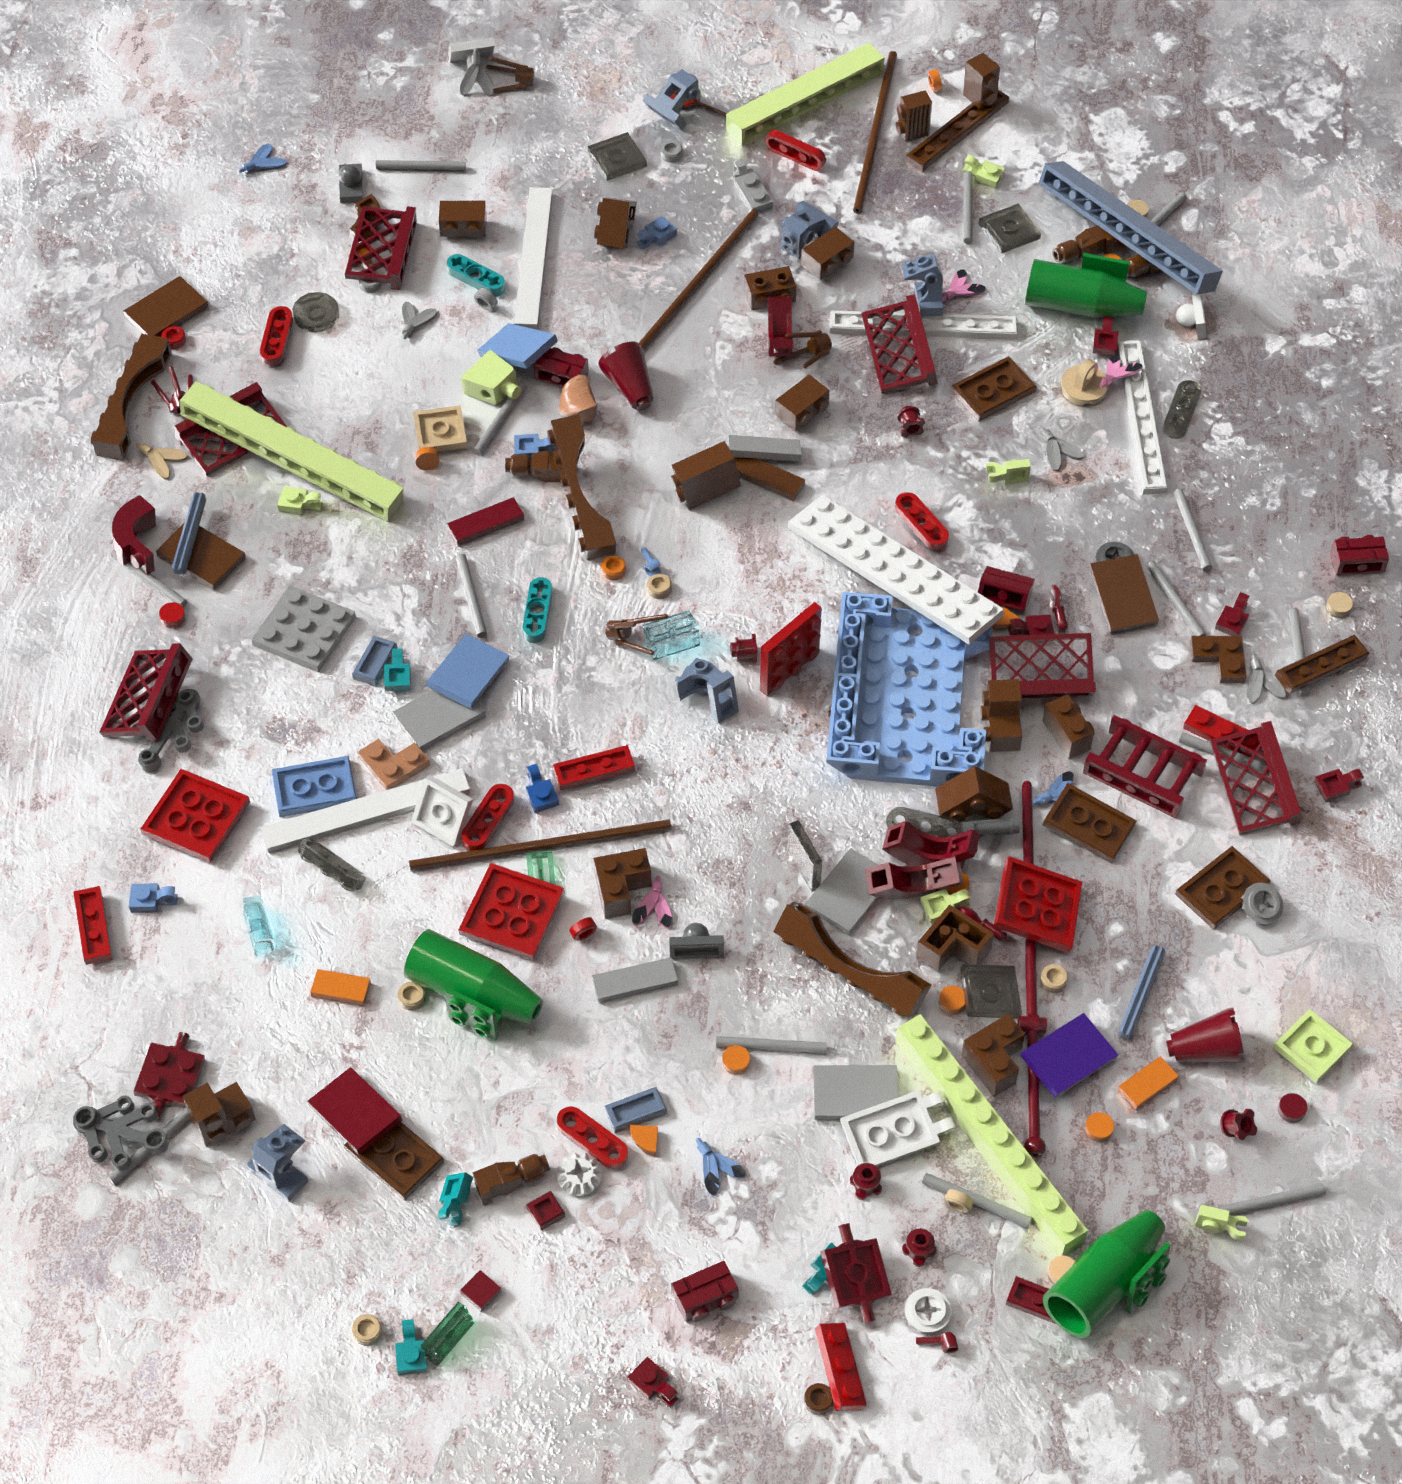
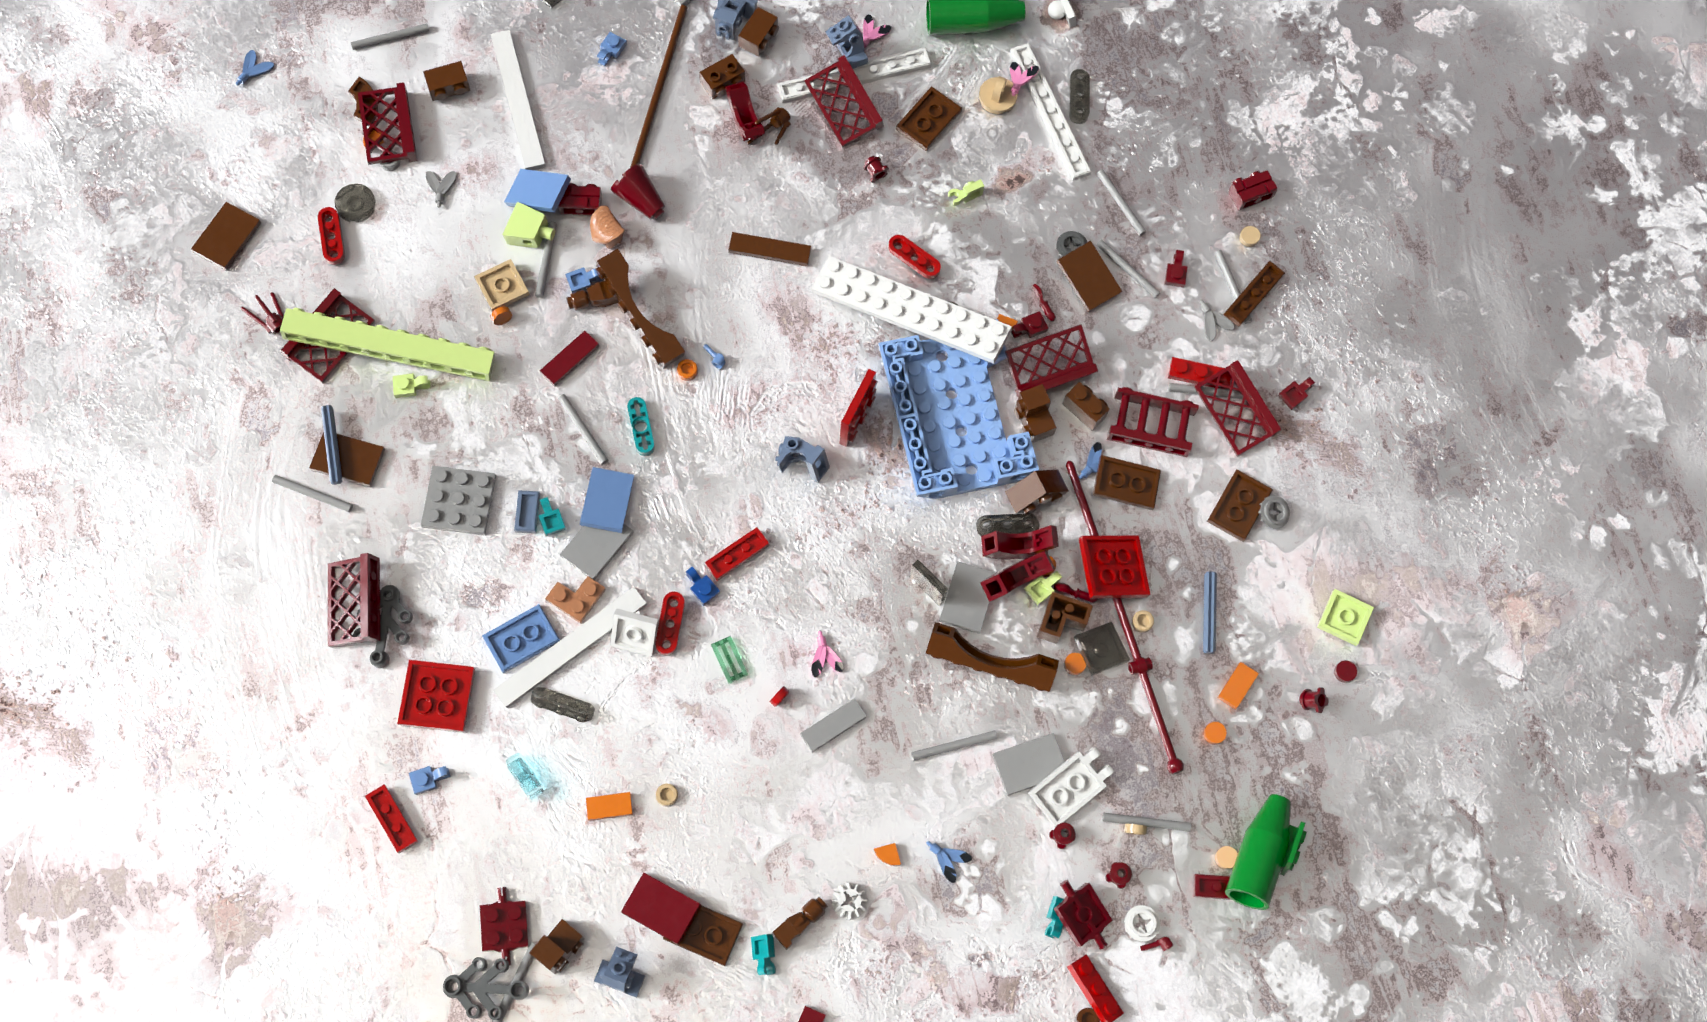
camera: 25 degrees left, 15 degrees up
reddish brown arch [91,333,172,461] -> none
dark red arch [112,495,156,575] -> none
tan piece [136,443,187,480] -> none
red tile [159,602,185,628] -> none
red tile [161,326,186,349] -> none
dark grey tile [339,163,363,203] -> none
green piece [404,929,543,1041] -> none
reddish brown piece [409,819,672,871] -> none
teal beam [447,254,505,297] -> none
red plate [458,863,565,961] -> none
light grey tile [474,288,498,311] -> none
dark red tile [526,1191,565,1231] -> none
red plate [557,1106,628,1169] -> none
reddish brown brick [593,848,652,919] -> none
reddish brown brick [594,198,637,248] -> none
sand blue tile [604,1087,667,1133] -> none
reddish brown plant [605,614,668,655] -> none
clear light blue hinge [642,610,700,661] -> none
tan tile [647,574,672,599] -> none
dark grey tile [669,922,724,959] -> none
reddish brown brick [670,441,742,510] -> none
dark red brick [671,1261,739,1322] -> none
orange tile [722,1045,750,1074] -> none
light grey tile [727,435,802,461] -> none
dark red brick [730,633,758,664] -> none
reddish brown brick [775,375,830,431] -> none
yellowish green brick [896,1014,1088,1256] -> none
dark grey plate [959,818,1020,836] -> none
reddish brown brick [961,1013,1025,1097] -> none
dark red brick [977,566,1035,612] -> none
dark purple tile [1020,1013,1118,1098] -> none
light grey piece [1040,427,1083,471] -> none
dark red plate [1092,317,1119,355] -> none
dark red cone [1166,1007,1245,1063] -> none
reddish brown plate [1190,636,1247,683] -> none
yellowish green plate [1195,1204,1248,1241] -> none
light grey bar [1214,1183,1326,1215] -> none

